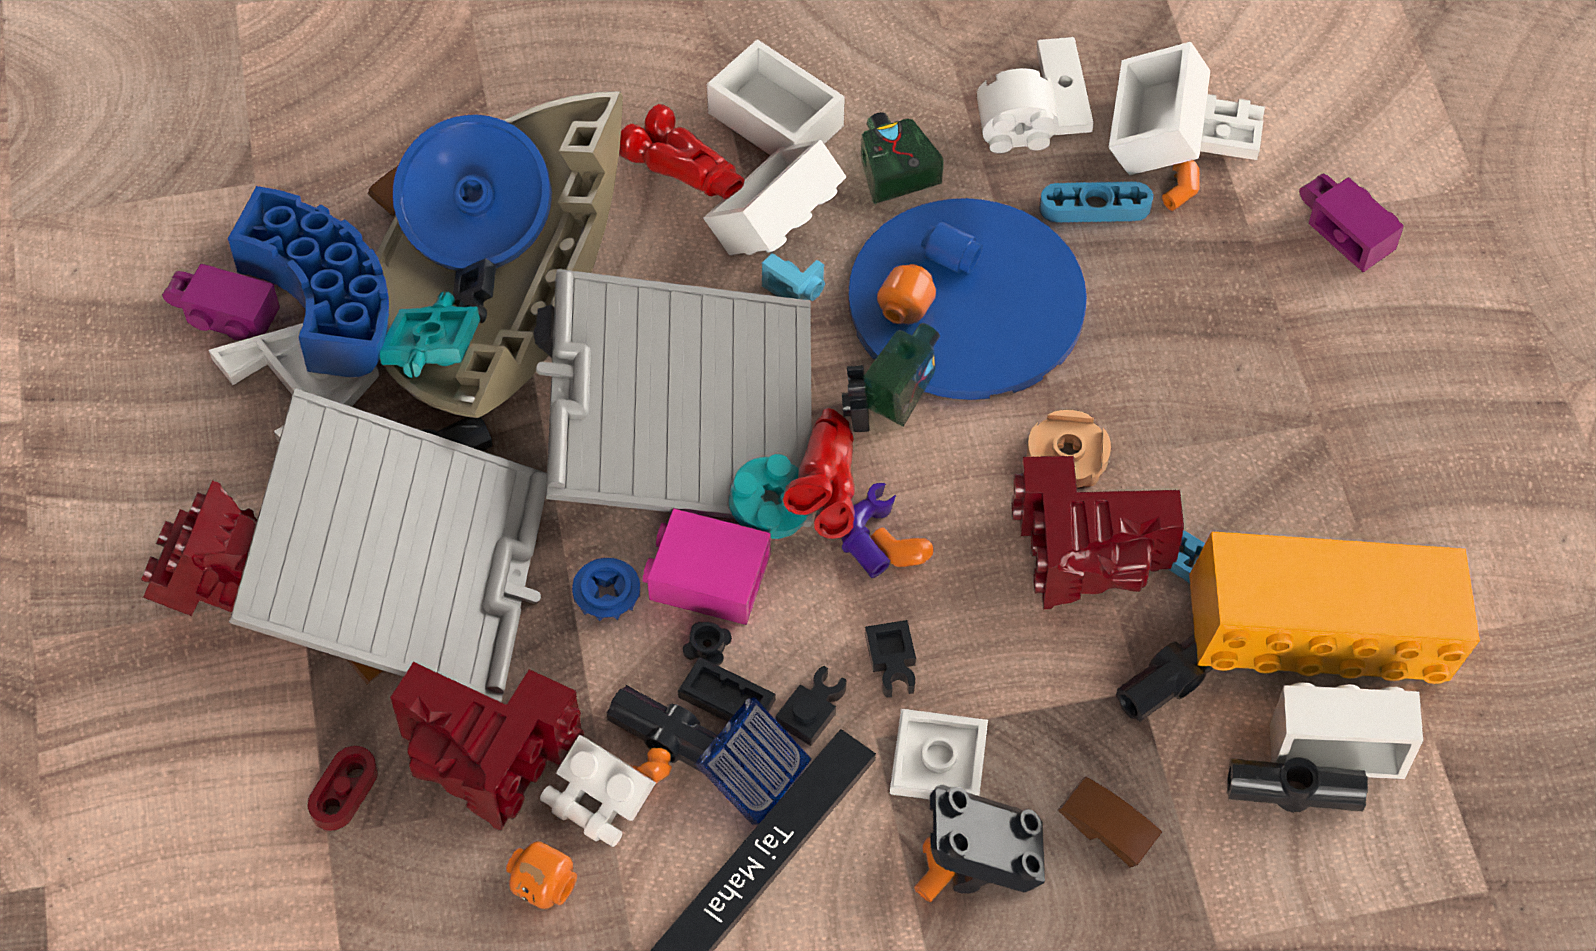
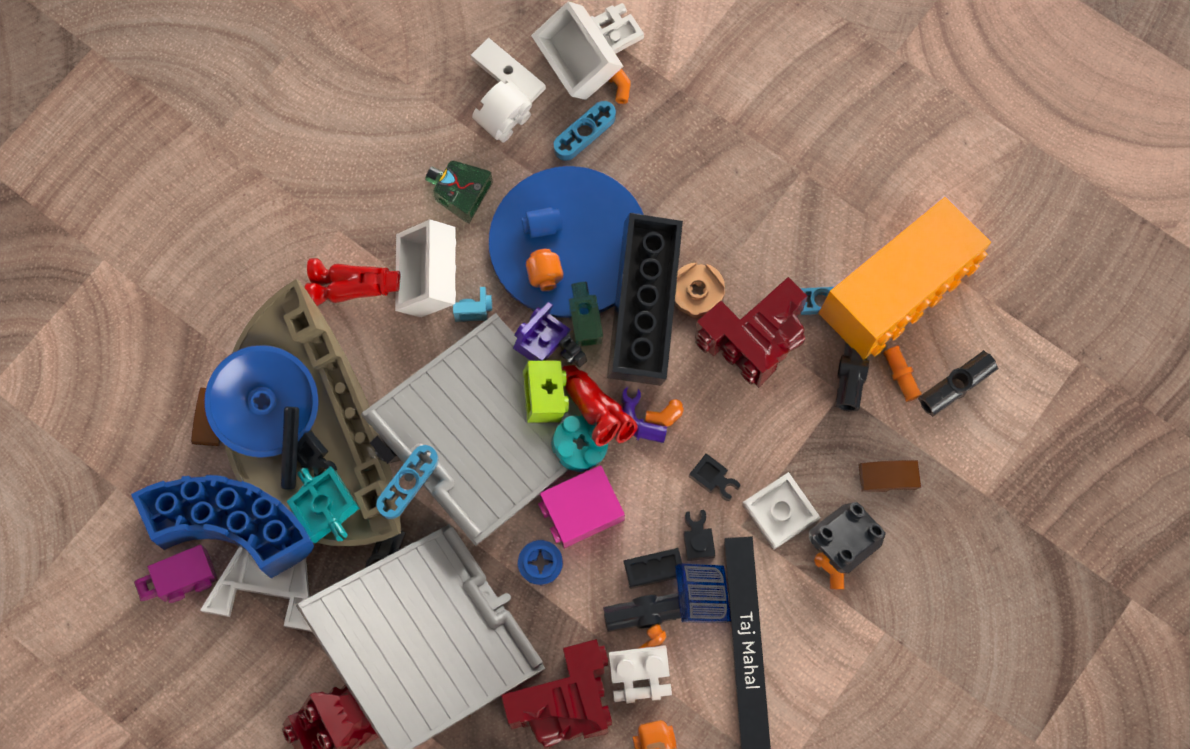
camera: 40 degrees left, 15 degrees up
black plate [683,622,732,666] -> none
white piece [707,39,844,155] -> none
white piece [1270,683,1423,779] -> none
magenta brick [1299,174,1404,272] -> none
none -> black axle [281,407,299,490]
none -> dark azure beam [377,445,439,519]
none -> dark purple bracket [513,302,571,361]
none -> lime brick [523,361,569,423]
none -> black brick [607,213,683,386]
none -> orange pin [883,345,922,402]

